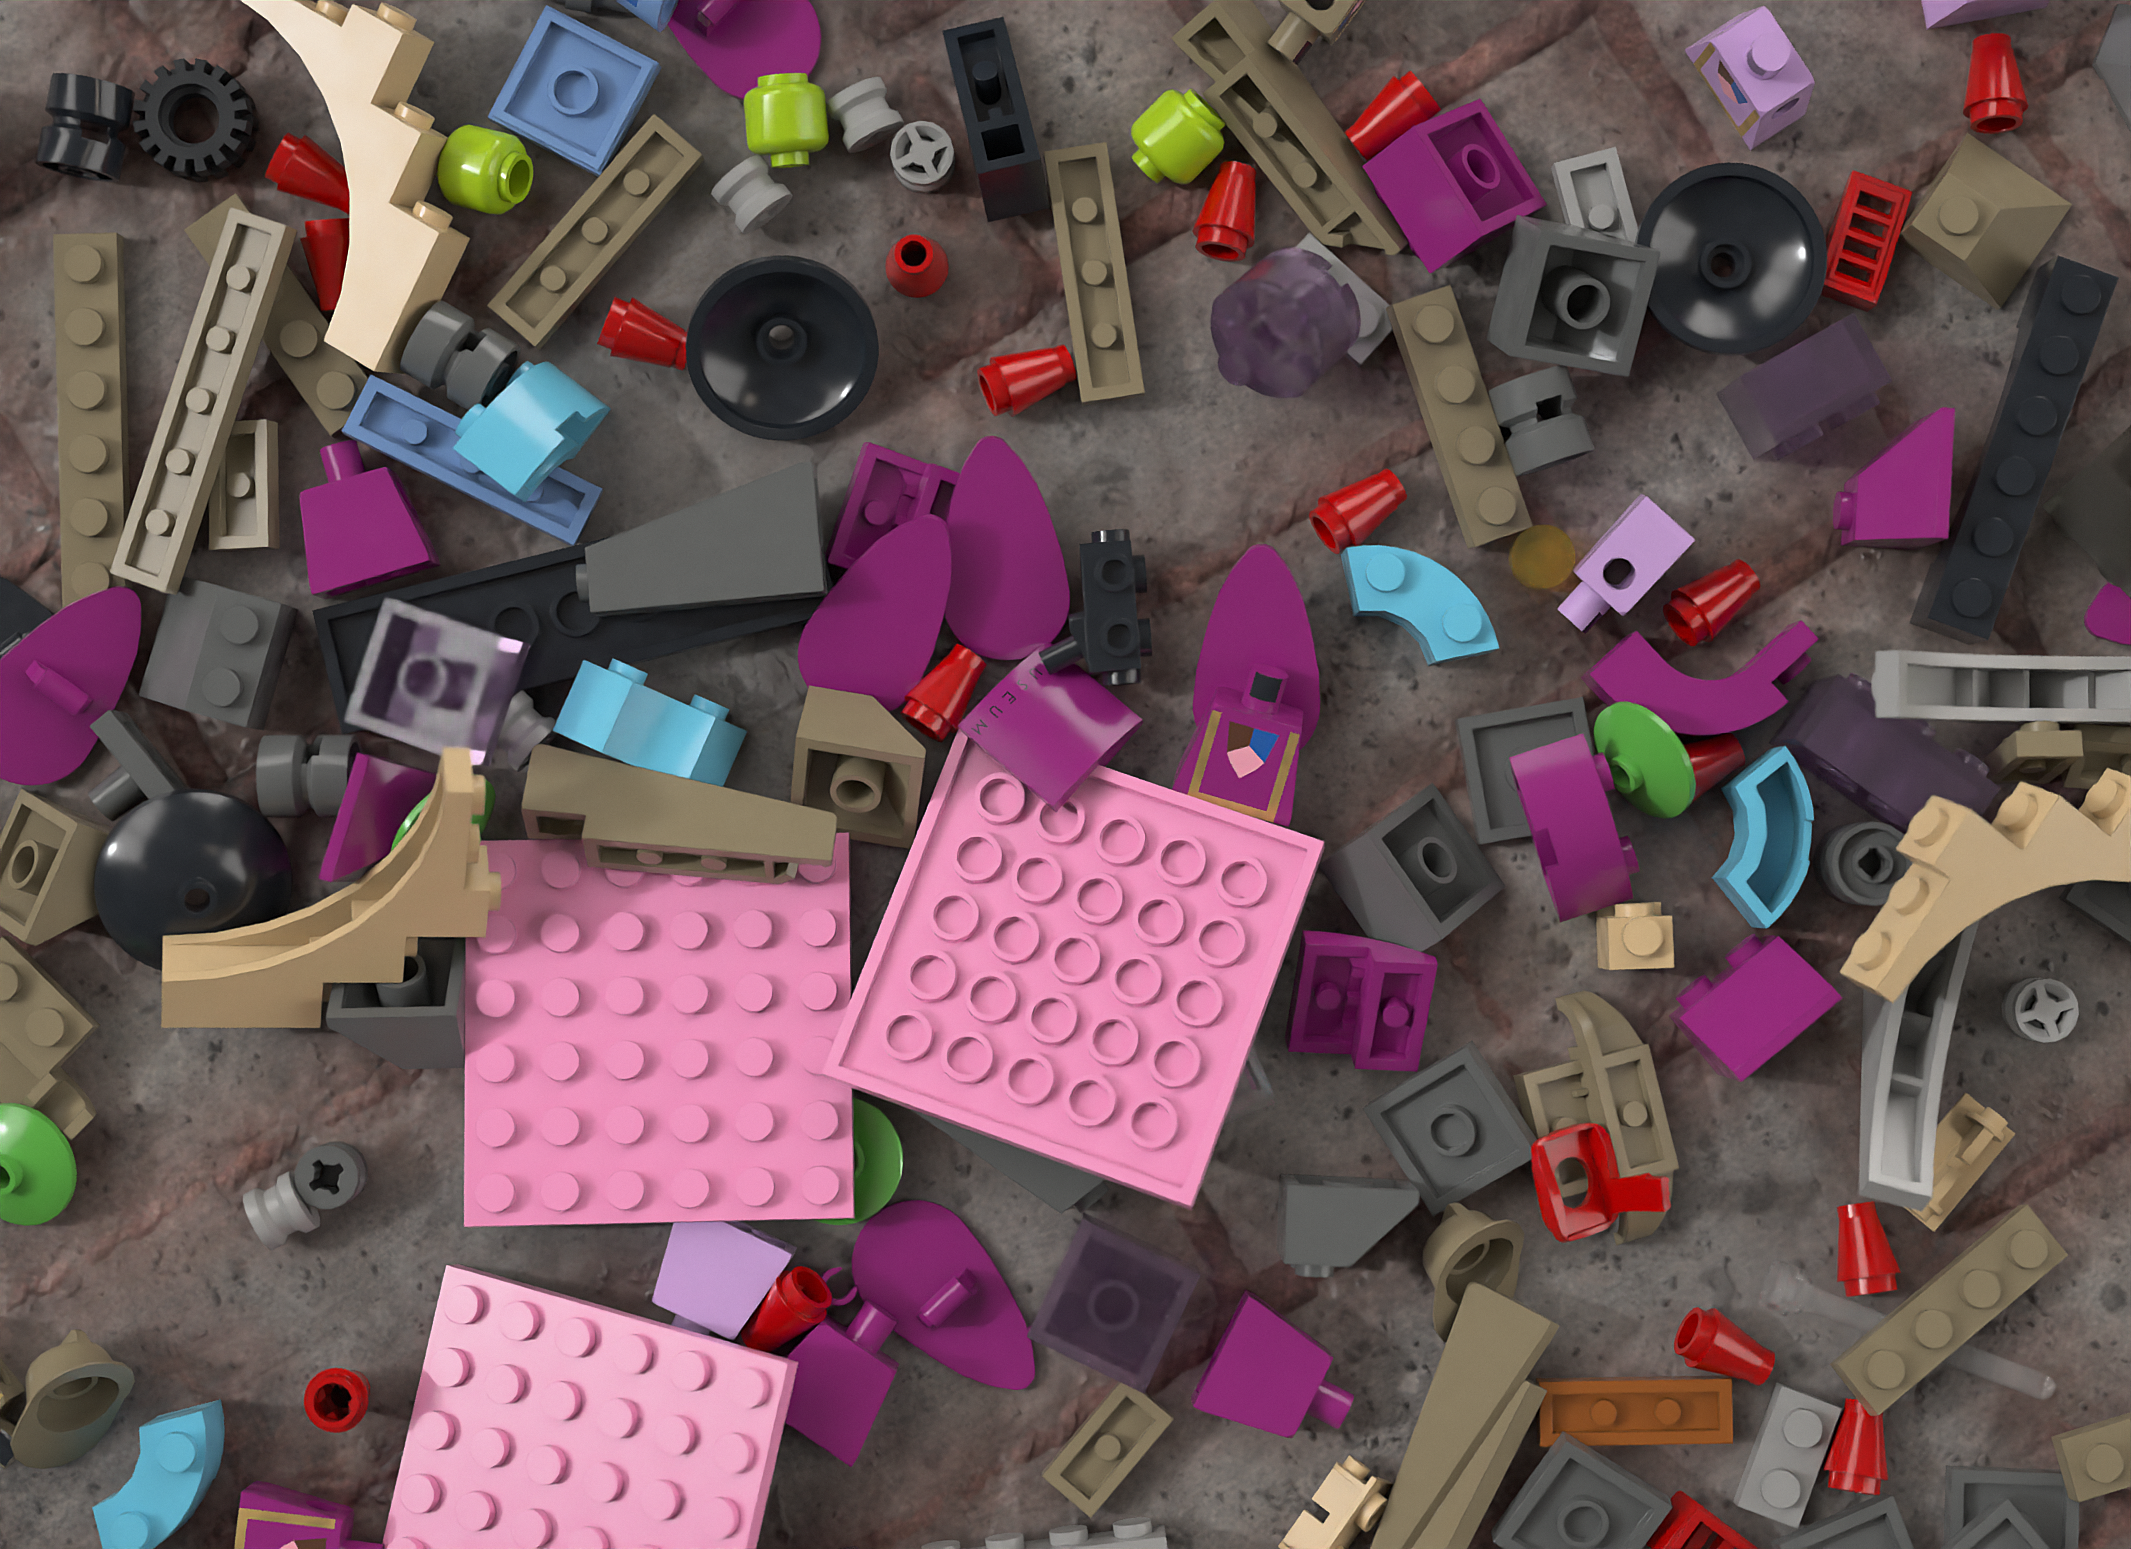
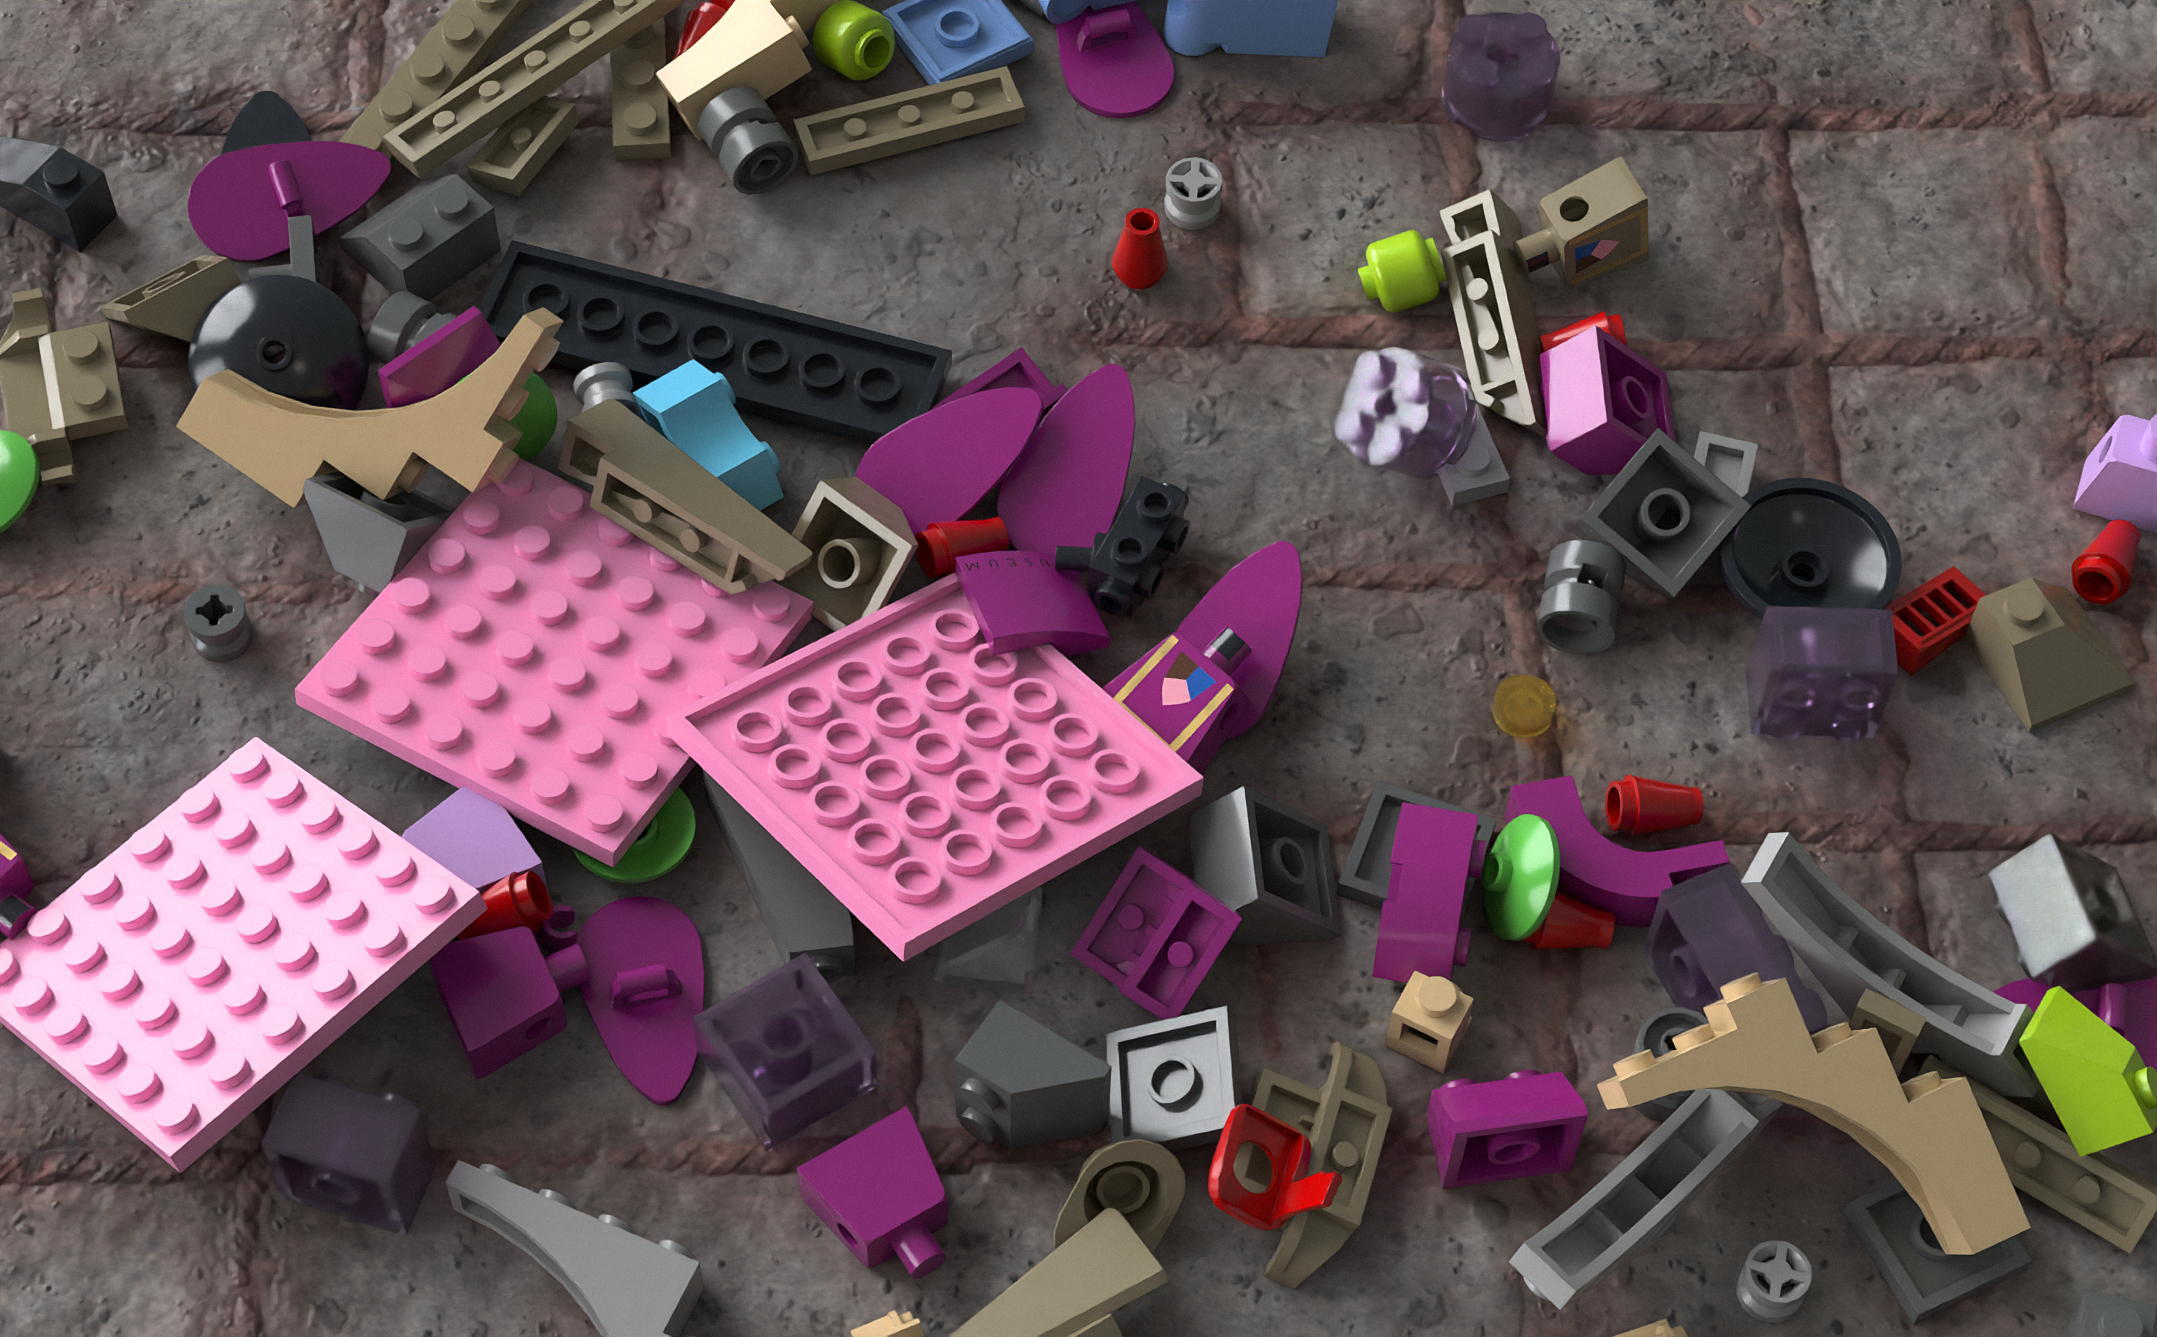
camera: 25 degrees right, 30 degrees down
light grey wheel [243,1170,320,1251] -> none
magenta torso [300,440,441,600] -> none
red cone [304,1368,370,1433] -> none
medium blue plate [342,375,603,546] -> none
clear purple brick [344,597,530,766] -> none
medium azure brick [453,361,611,502] -> none
dark grey slope [576,462,828,617] -> none
red cone [597,297,687,371] -> none
black dish [686,255,879,441] -> none
light grey wheel [711,154,793,235] -> none
lime head [744,73,829,168] -> none
light grey wheel [826,77,904,153] -> none
black slope [942,16,1050,222] -> none
red cone [977,344,1076,417] -> none
dark tan plate [1042,1374,1174,1518] -> none
dark tan plate [1044,142,1145,406] -> none
red cone [1192,161,1257,262] -> none
red cone [1309,469,1407,554] -> none
medium azure brick [1341,545,1499,666] -> none
dark tan plate [1386,285,1533,549] -> none
lavender torso [1557,494,1695,634] -> none
lavender torso [1685,6,1815,150] -> none
medium azure brick [1712,746,1814,929] -> none
magenta slope [1833,407,1955,550] -> none
black arch [1909,255,2119,645] -> none

